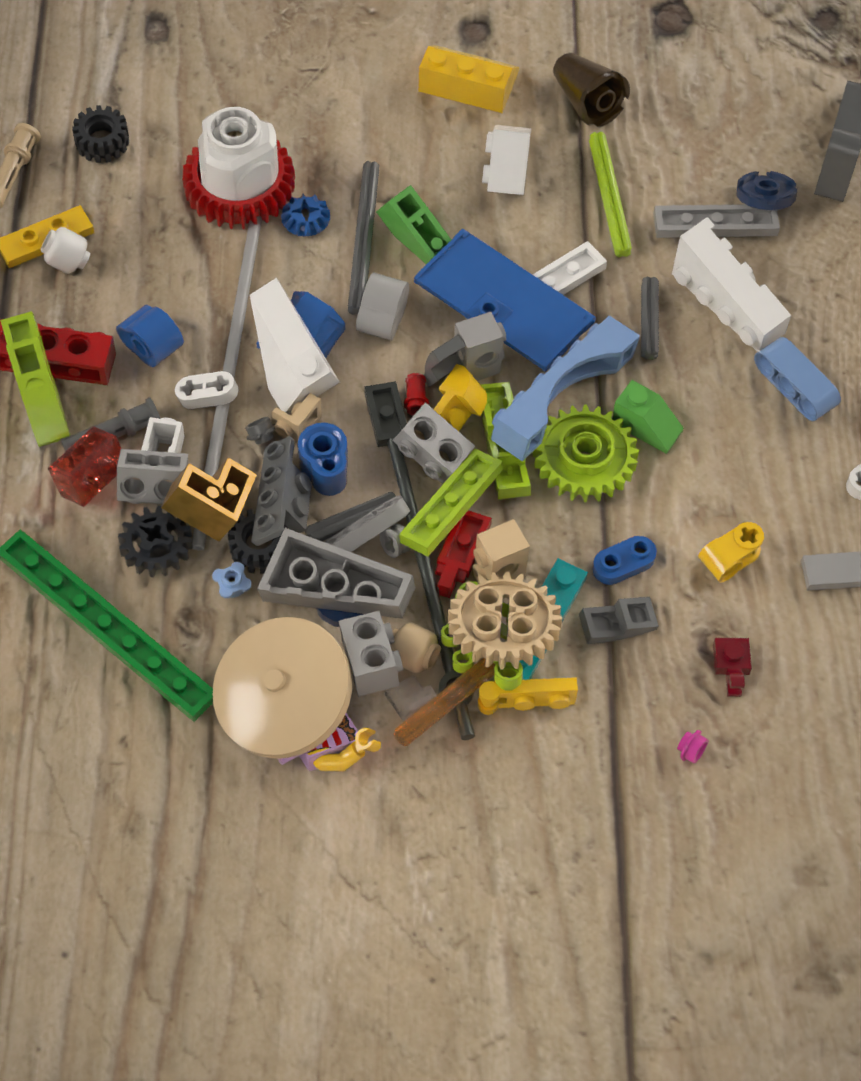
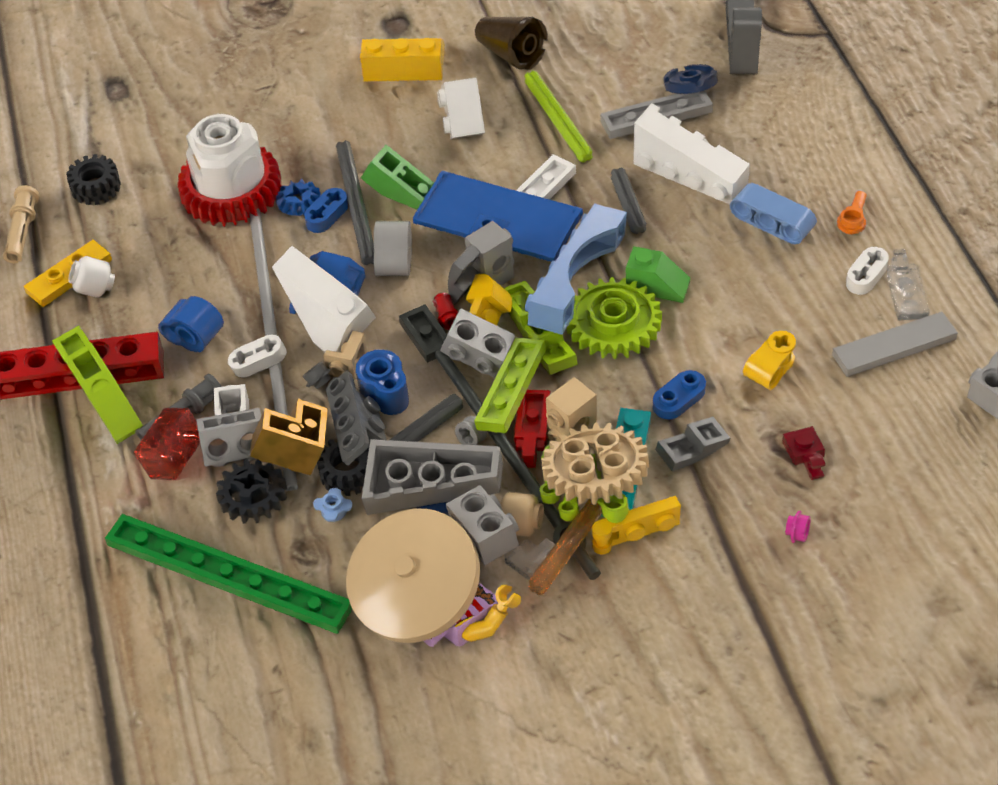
camera: 10 degrees left, 10 degrees down
light grey beam [325,496,410,552] -> none
none -> blue beam [304,188,348,233]

